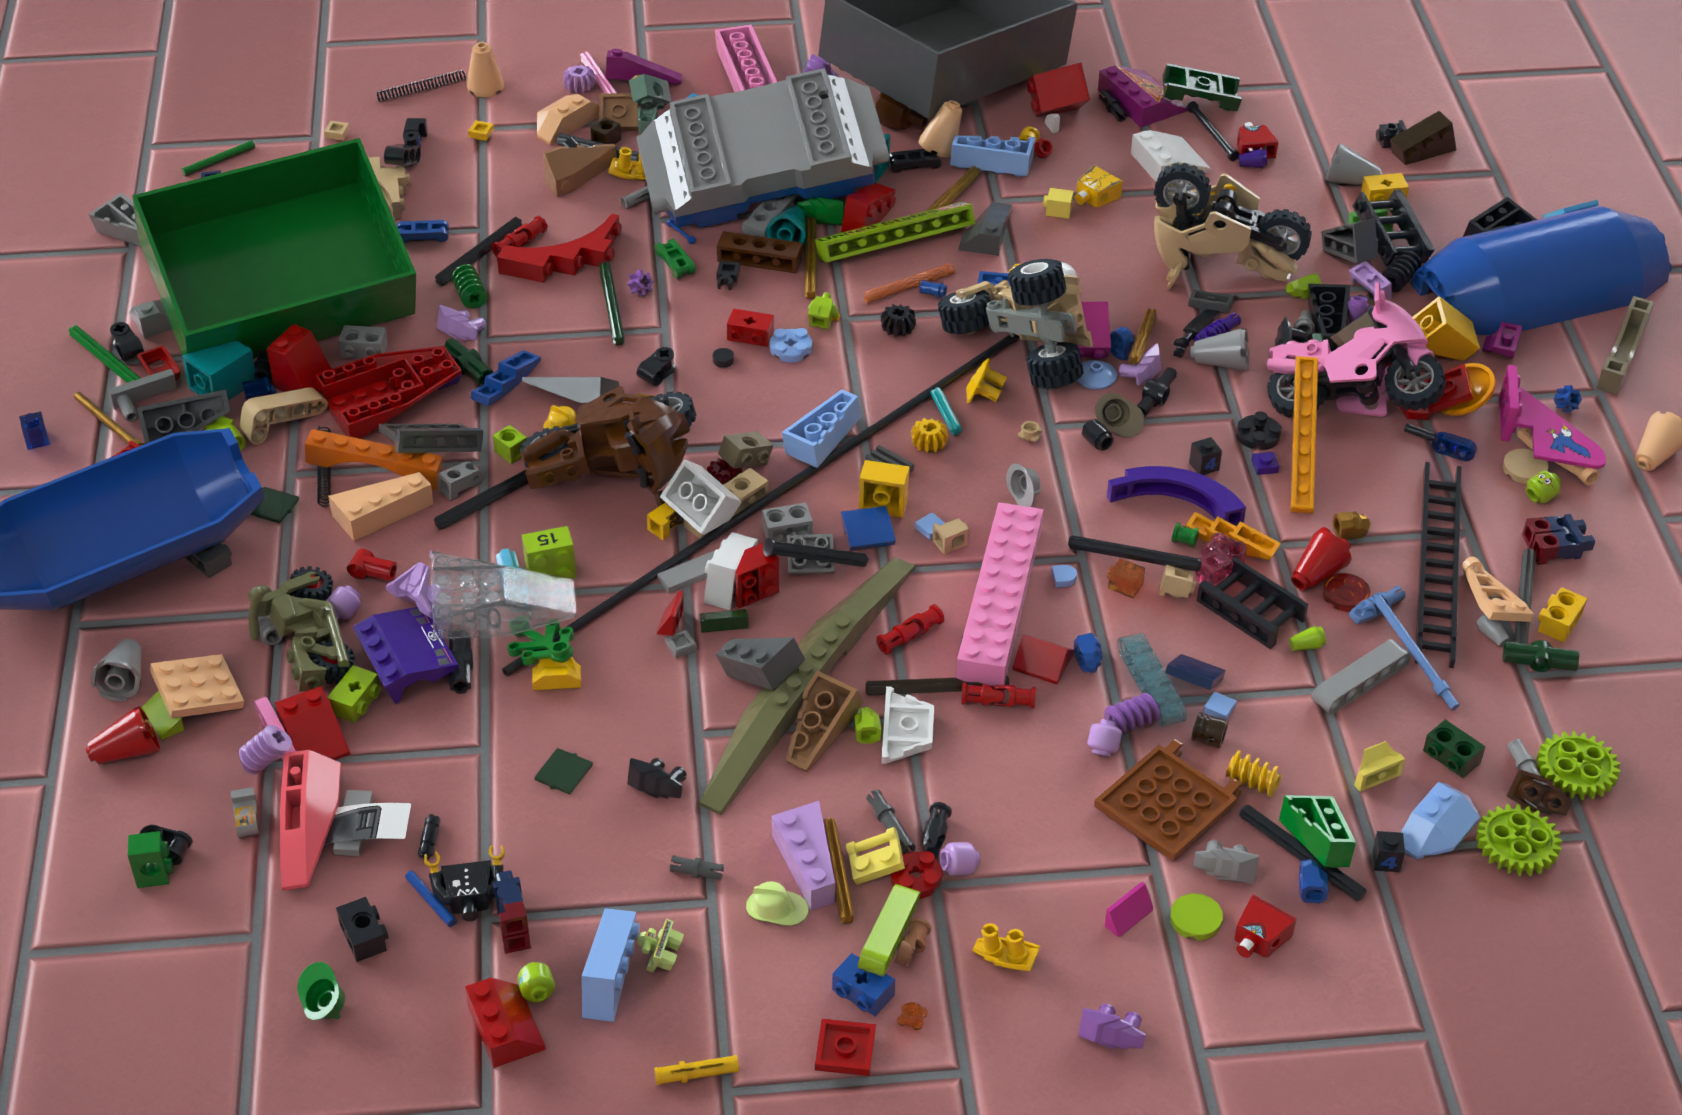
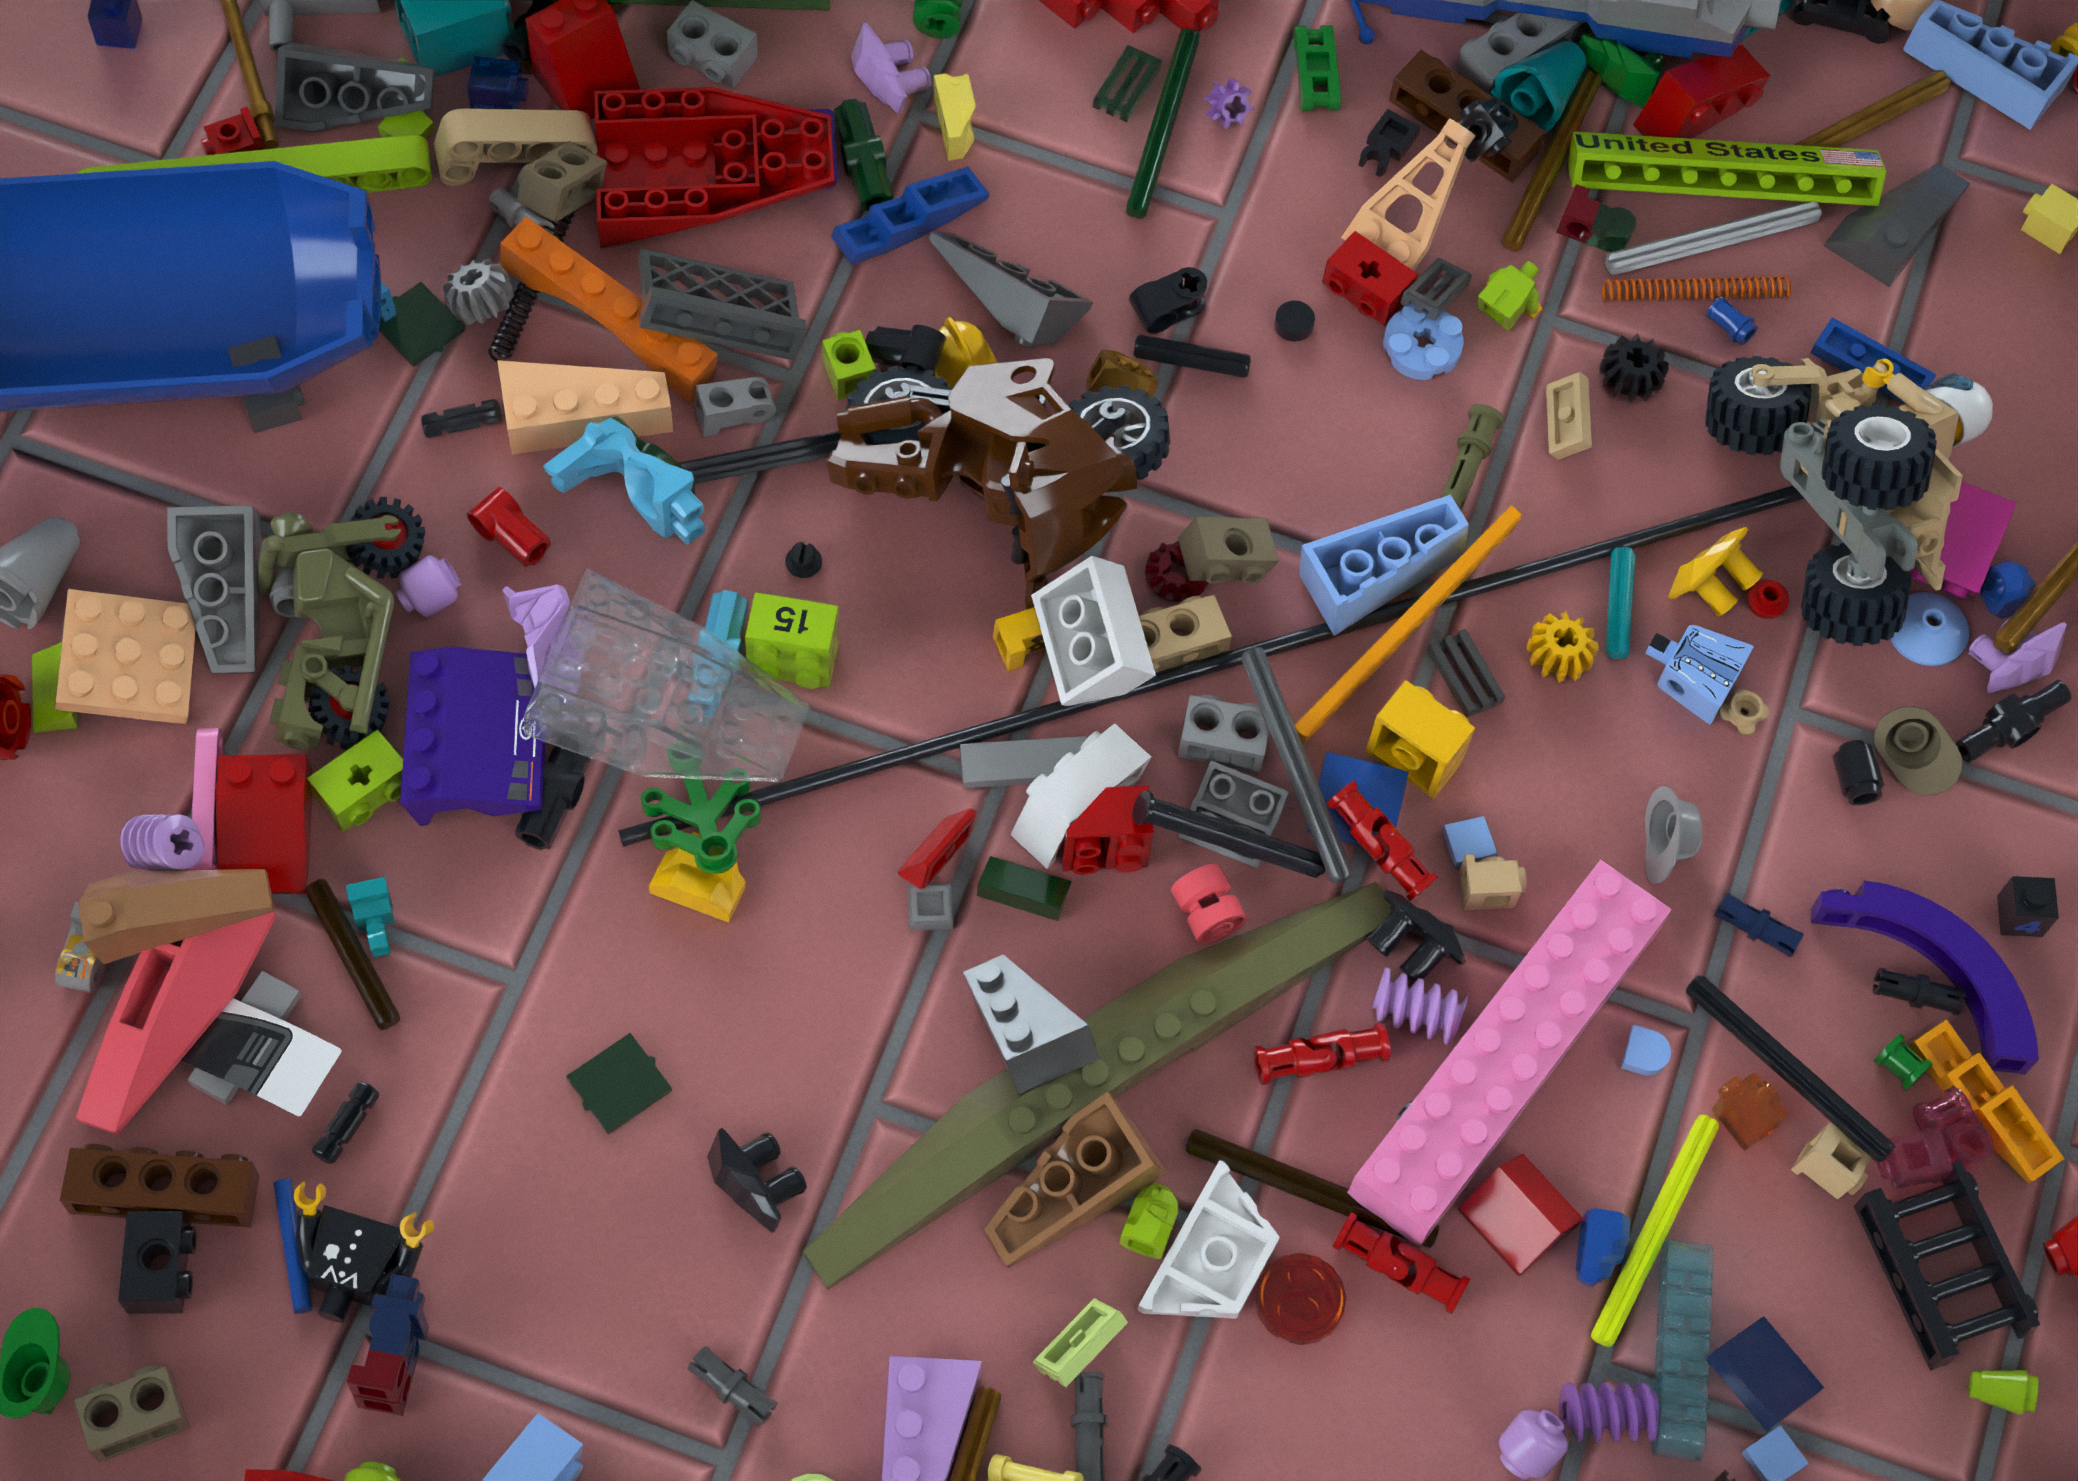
camera: 20 degrees right, 20 degrees up
none -> reddish brown brick [60,1144,259,1228]
none -> dark tan brick [74,1365,190,1463]
none -> medium nougat wedge [78,869,275,964]
none -> light grey wedge [167,505,261,674]
none -> dark brown axle [305,879,400,1030]
none -> teal piece [346,877,395,958]
none -> black axle [421,399,502,438]
none -> light grey gear [442,259,514,325]
none -> light grey pin [488,188,555,235]
none -> dark tan brick [517,141,607,223]
none -> medium azure hips [543,417,705,545]
none -> black piece [785,542,822,578]
none -> black piece [865,325,947,372]
none -> light yellow slope [933,73,976,161]
none -> yellowish green tile [1033,1298,1128,1387]
none -> clear green tile [1093,45,1162,123]
none -> black axle [1133,335,1251,377]
none -> coral wheel [1171,864,1247,944]
none -> dark grey axle [1241,647,1353,883]
none -> clear red tile [1255,1253,1346,1345]
none -> light orange tile [1294,505,1522,746]
none -> red piece [1326,780,1439,902]
none -> light nougat plate [1341,118,1475,271]
none -> black connector [1367,890,1466,982]
none -> lavender piece [1371,967,1469,1045]
none -> dark grey tile [1401,258,1472,321]
none -> olive pin [1440,404,1504,511]
none -> black brick [1455,97,1519,163]
none -> tan plate [1546,372,1592,460]
none -> leg [1556,184,1636,252]
none -> neon yellow axle [1591,1114,1719,1347]
none -> light grey axle [1604,202,1822,275]
none -> light blue torso [1645,625,1754,725]
none -> dark blue pin [1714,892,1804,958]
none -> red plate [1748,579,1790,619]
none -> black pin [1873,967,1966,1015]

